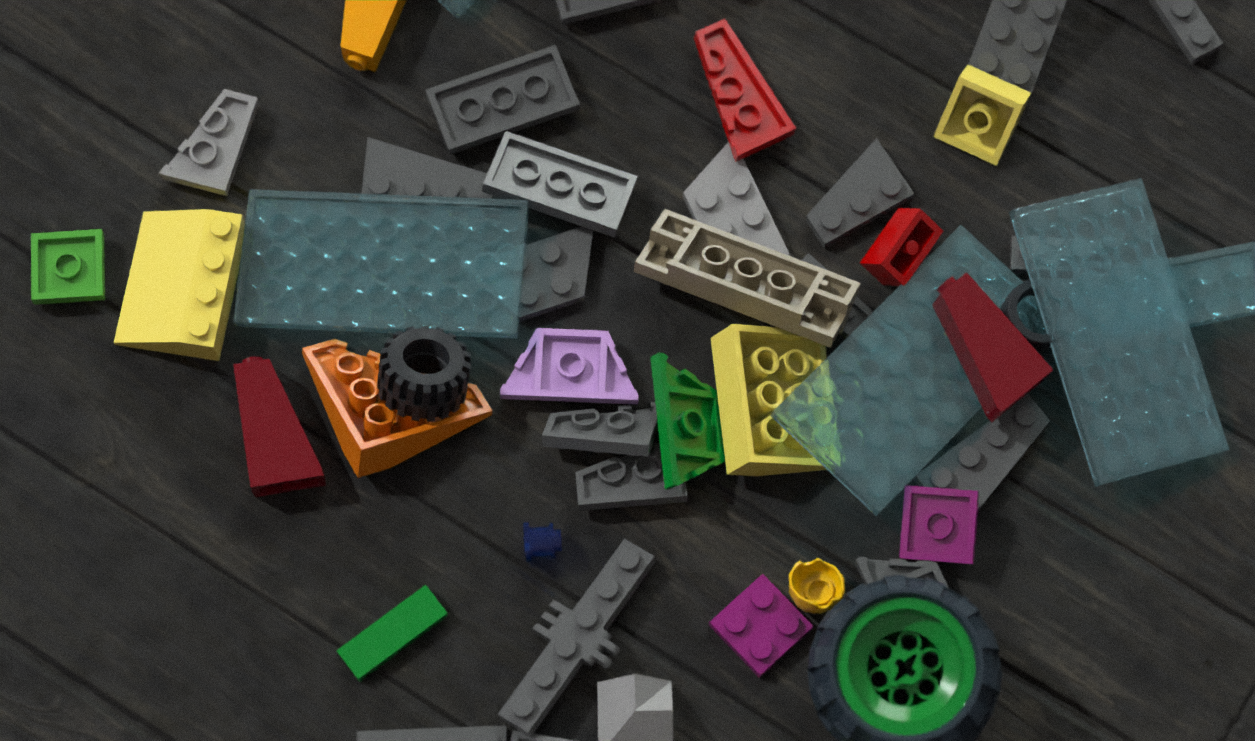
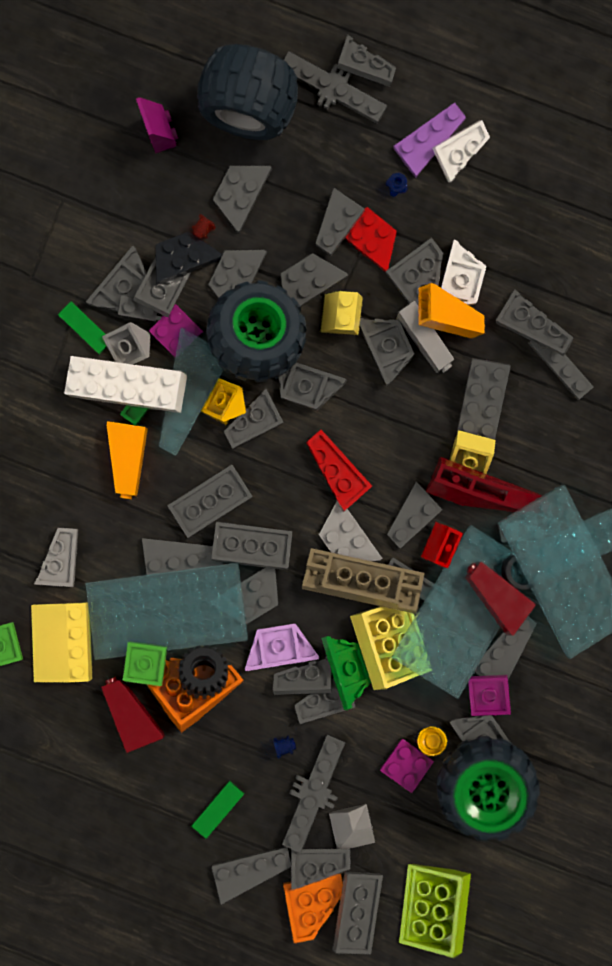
camera: 15 degrees left, 15 degrees up
none -> bright green plate [123,641,168,686]
none -> dark red wedge [426,457,547,515]

